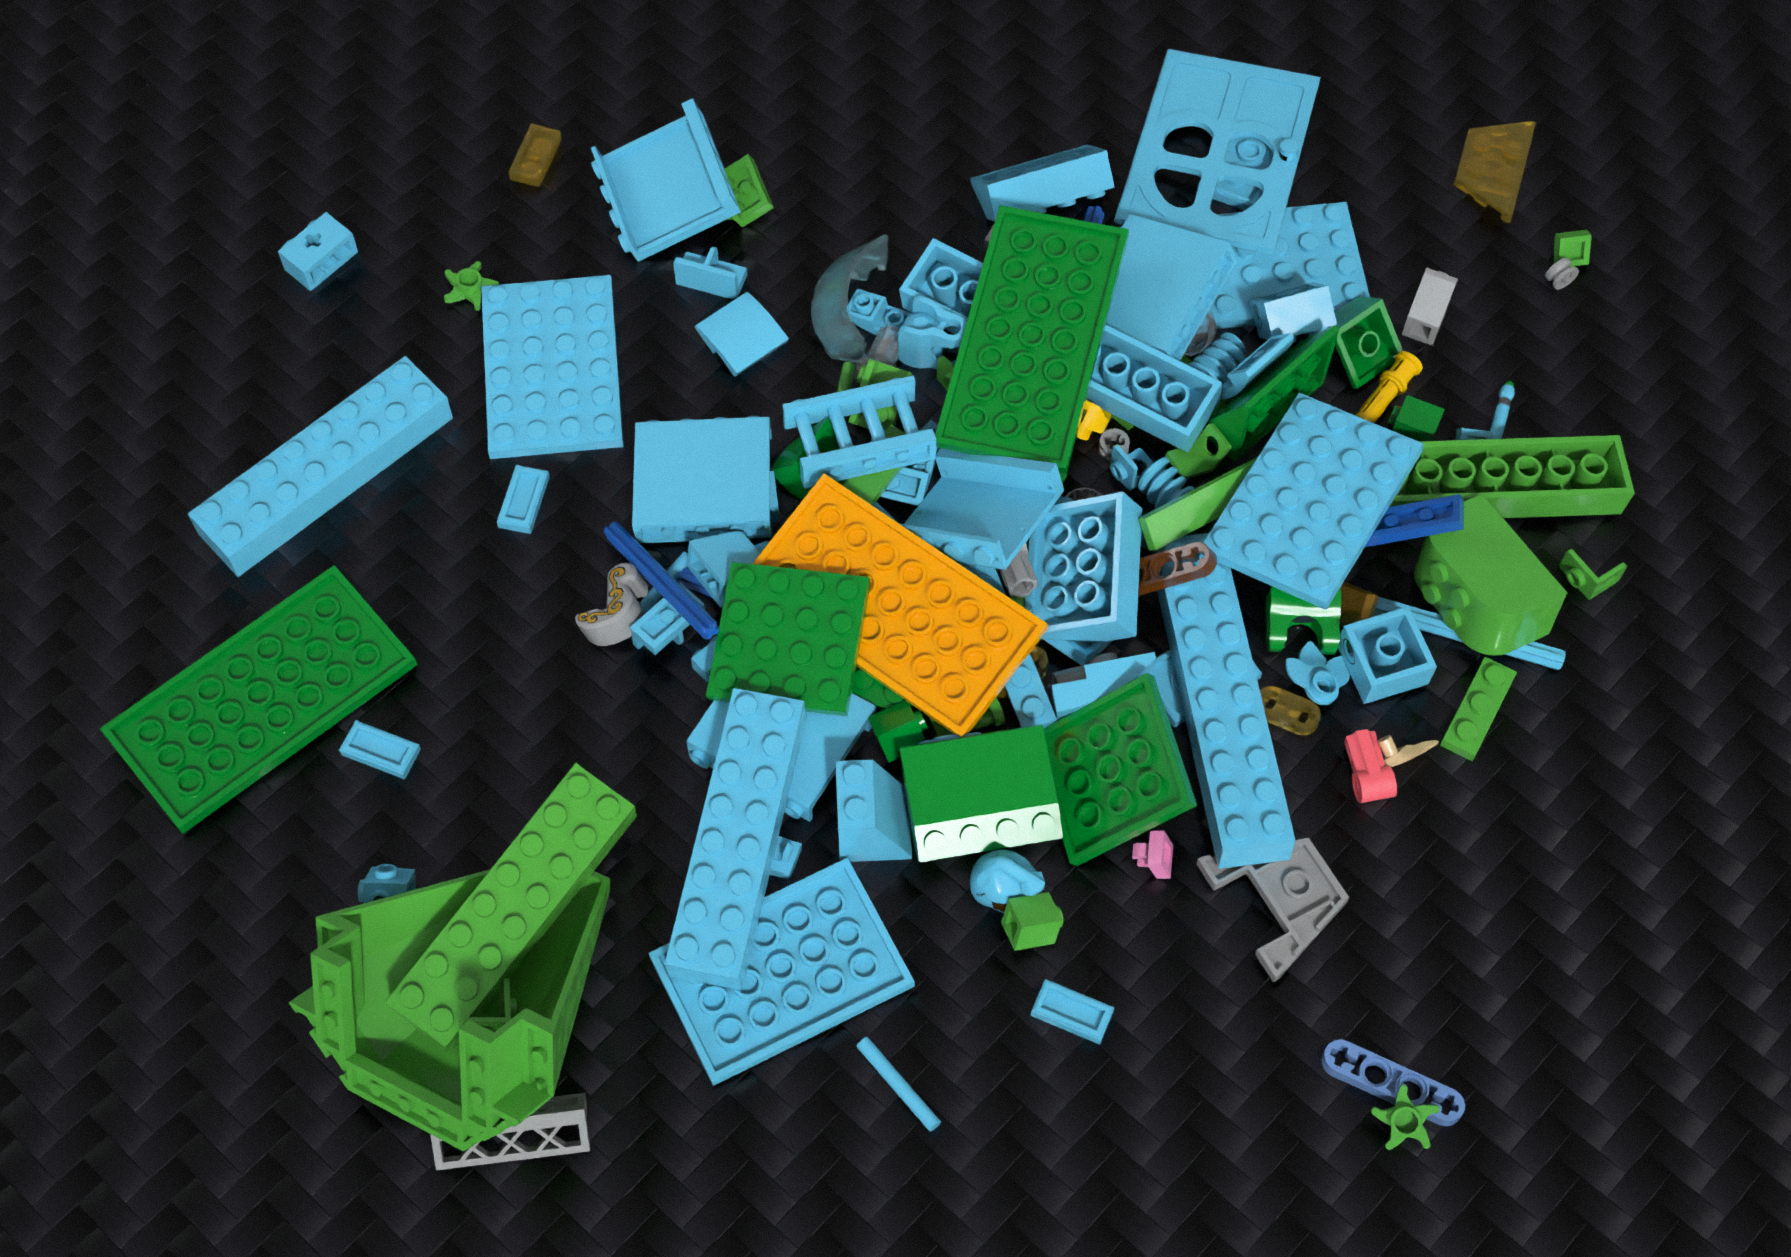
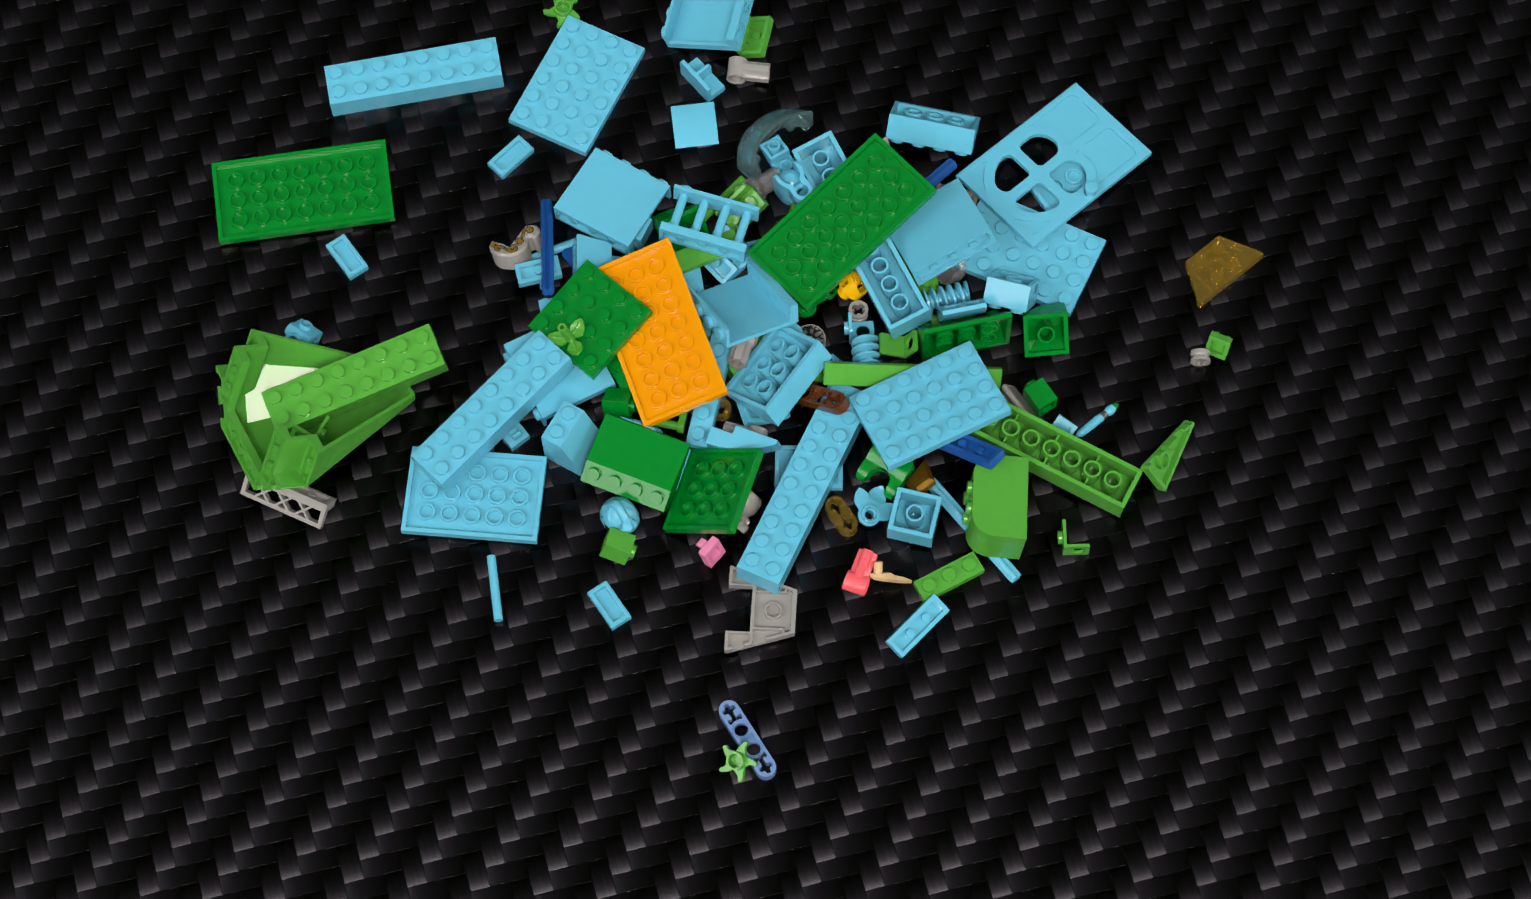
camera: 35 degrees right, 5 degrees up
yellow pin [1355,351,1423,423] -> none
light grey slope [1402,268,1458,346] -> none
none -> bright green plant [547,318,585,356]
none -> light grey piece [726,56,770,84]
none -> medium azure plate [885,594,950,658]
none -> bright green wing [1141,420,1195,491]

